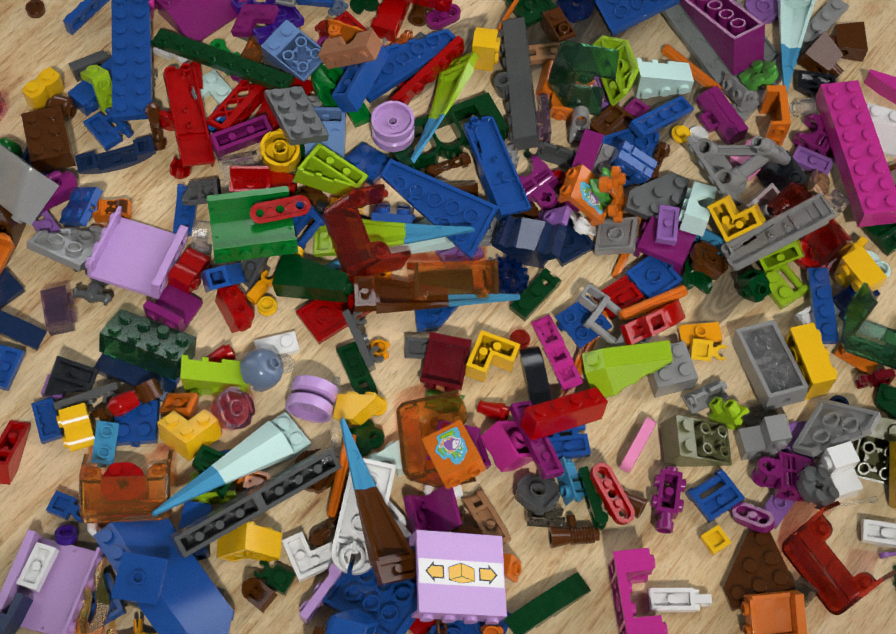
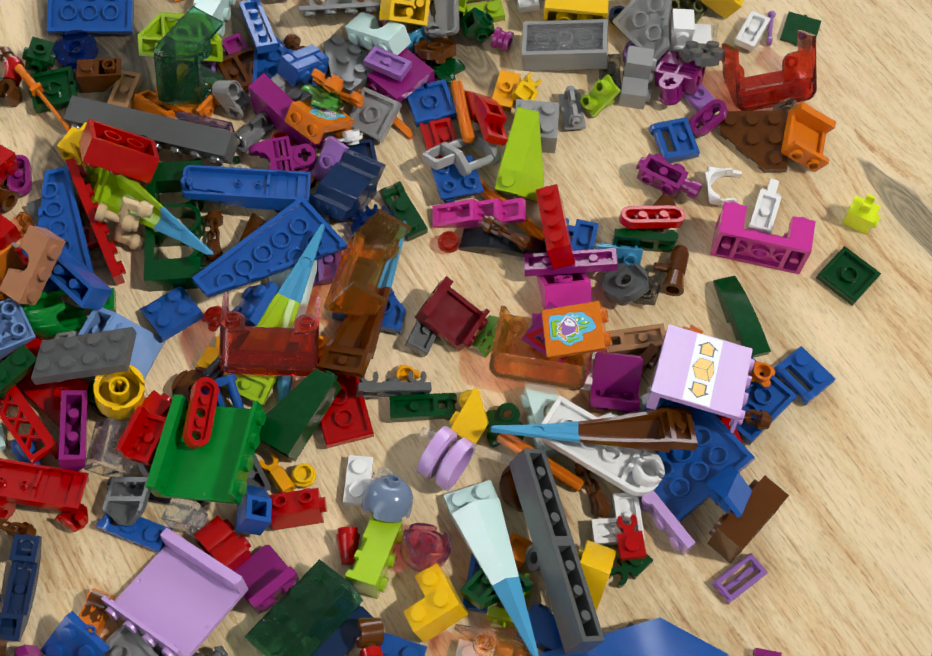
camera: 70 degrees left, 0 degrees up
orange slope [159,393,199,420] -> none
reddish brown plate [241,578,277,613] -> none
lime wedge [294,143,368,201] -> none
lavender wheel [371,101,415,152] -> none
yellow brick [465,330,521,383] -> none
red cone [477,400,510,422] -> none
bright pink beam [619,417,657,473] -> none
olive slope [660,415,732,467] -> none
yellow plate [671,125,691,144] -> none
white piece [690,126,708,140] -> none
yellow plate [699,524,732,556] -> none
none -> red brick [79,119,160,183]
none -> tan piece [94,197,154,251]
none -> reddish brown piece [480,215,533,251]
none -> magenta wheel [491,27,514,52]
none -> red plate [616,514,647,561]
none -> white helmet [705,166,742,205]

